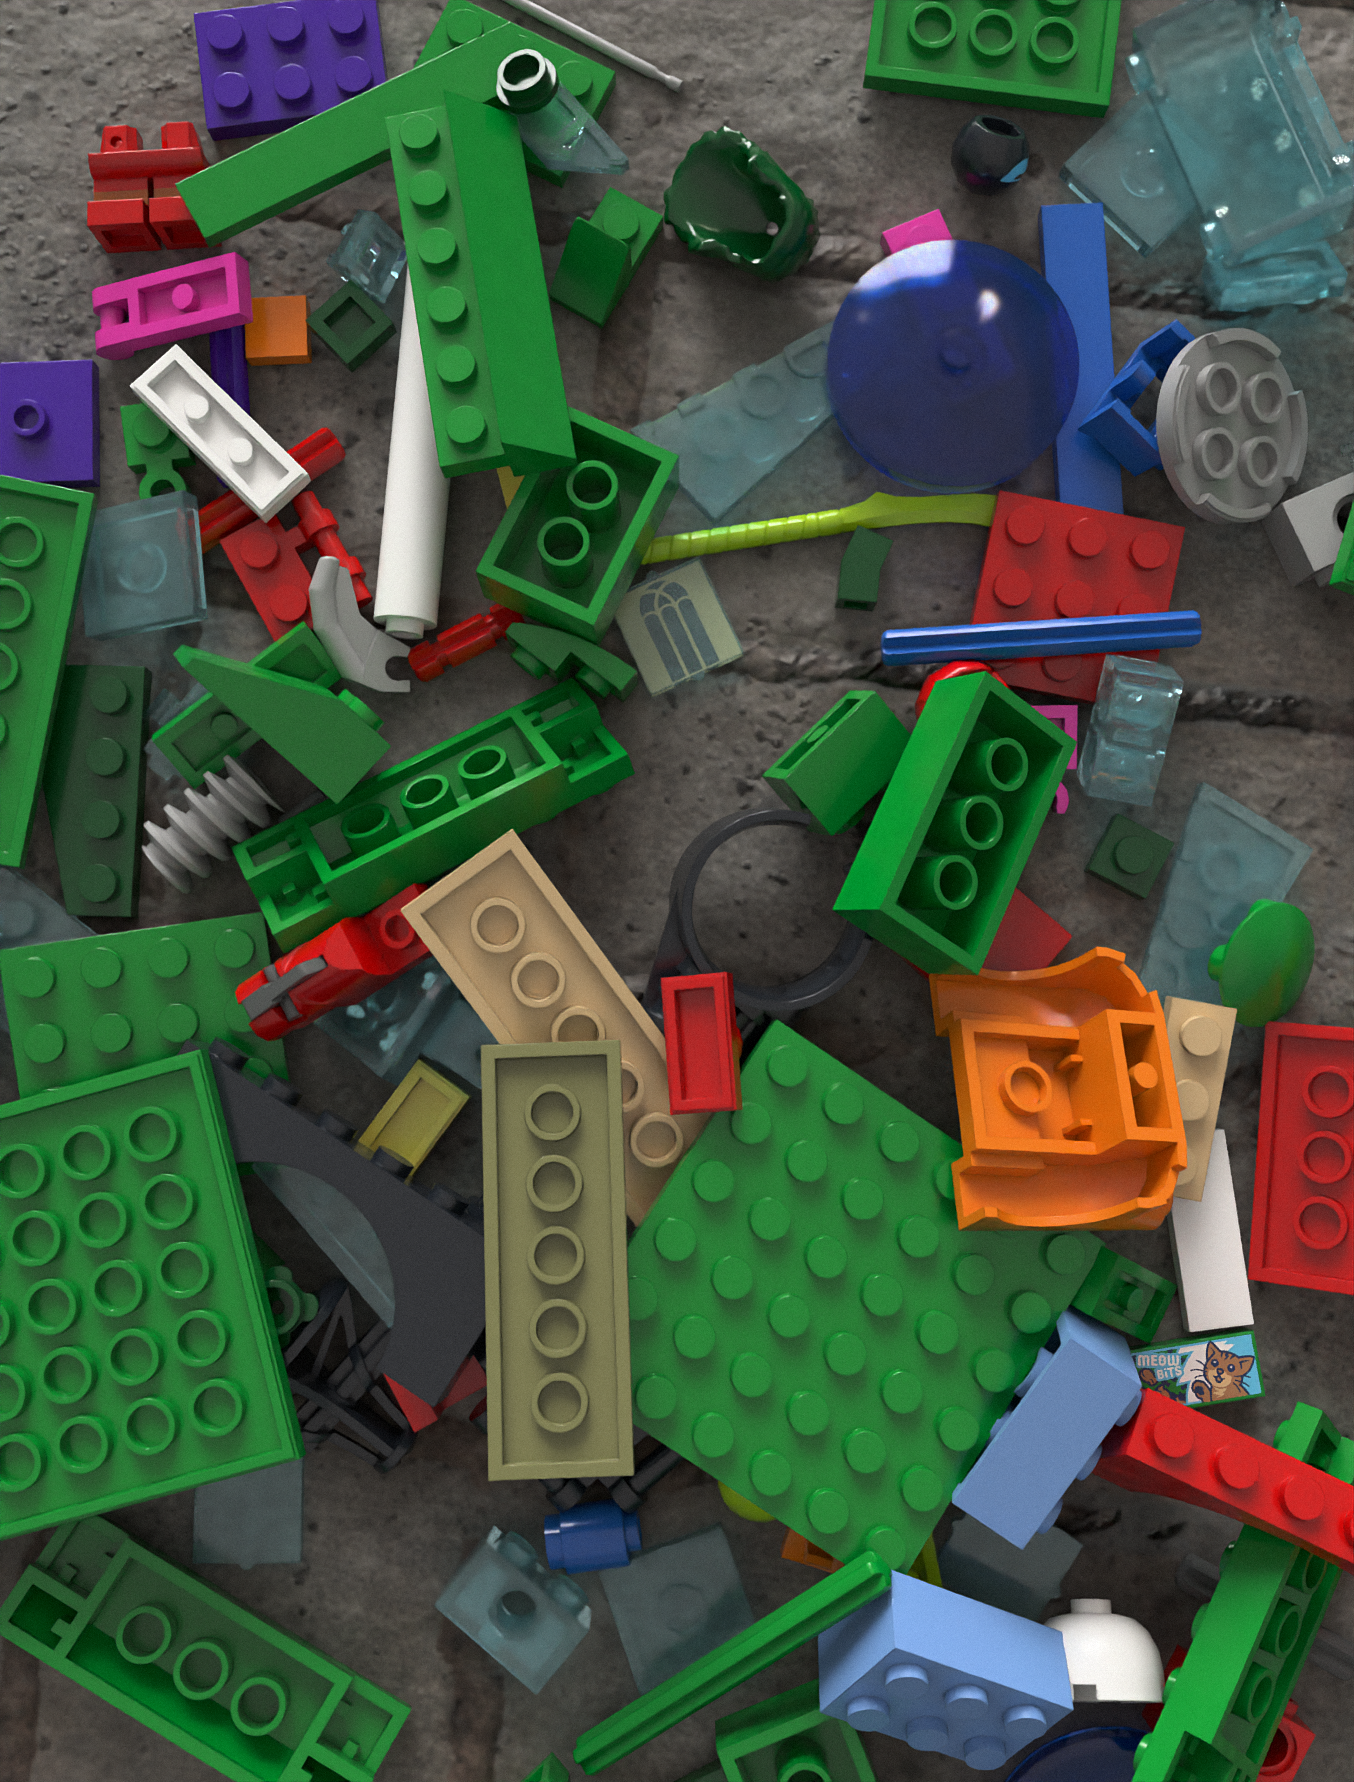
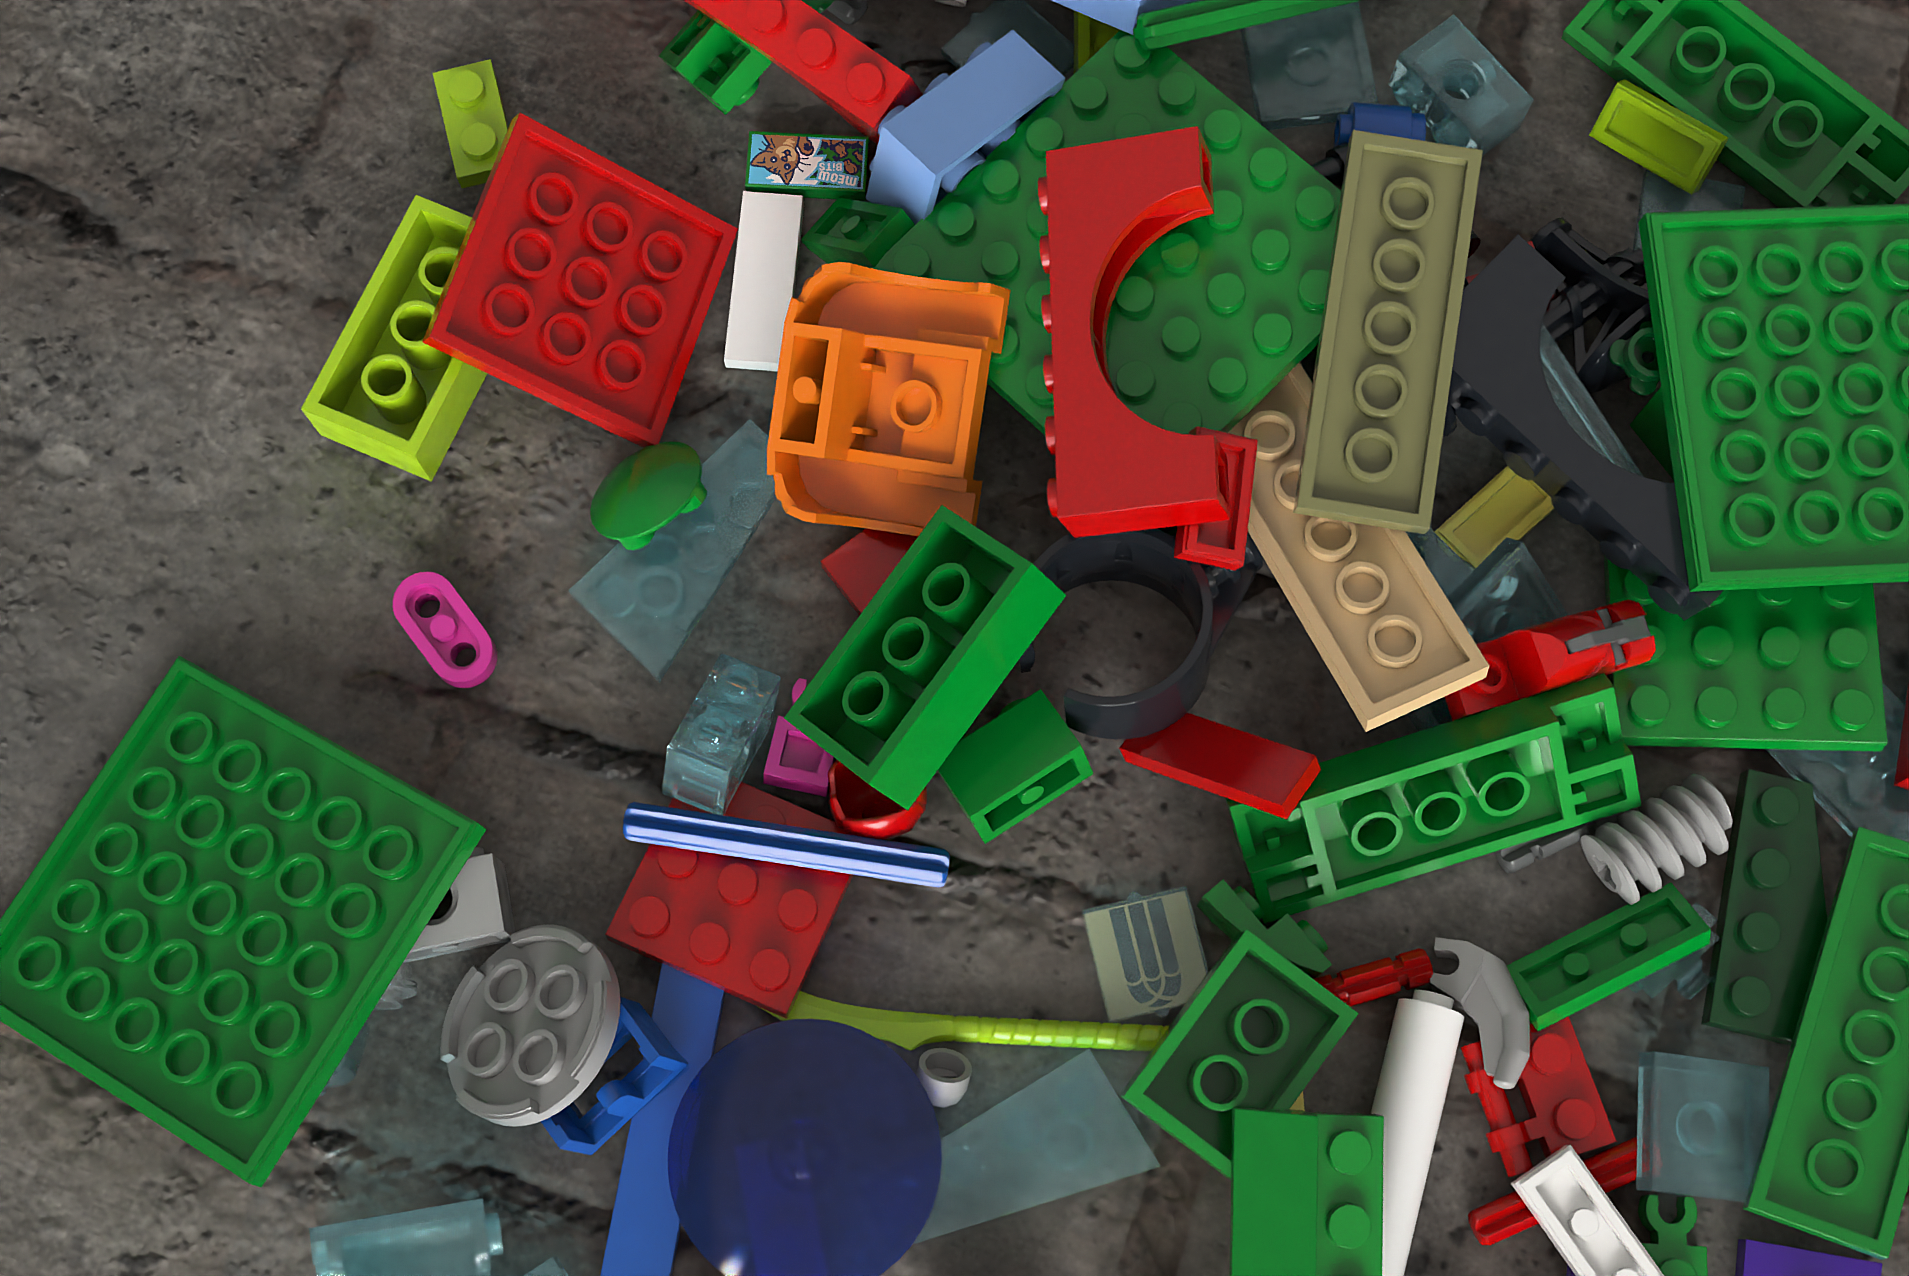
camera: 170 degrees left, 10 degrees down
green slope [173,645,391,805] -> none
dark green piece [834,525,894,612] -> none
dark green plate [1084,814,1174,901] -> none
tan plate [1163,996,1237,1202] -> none
clear light blue plate [1201,241,1348,312] -> none
none -> light grey hinge [916,1048,972,1108]
none -> red arch [1038,126,1231,538]
none -> red tile [1119,712,1321,819]
none -> lime tile [1589,79,1729,195]

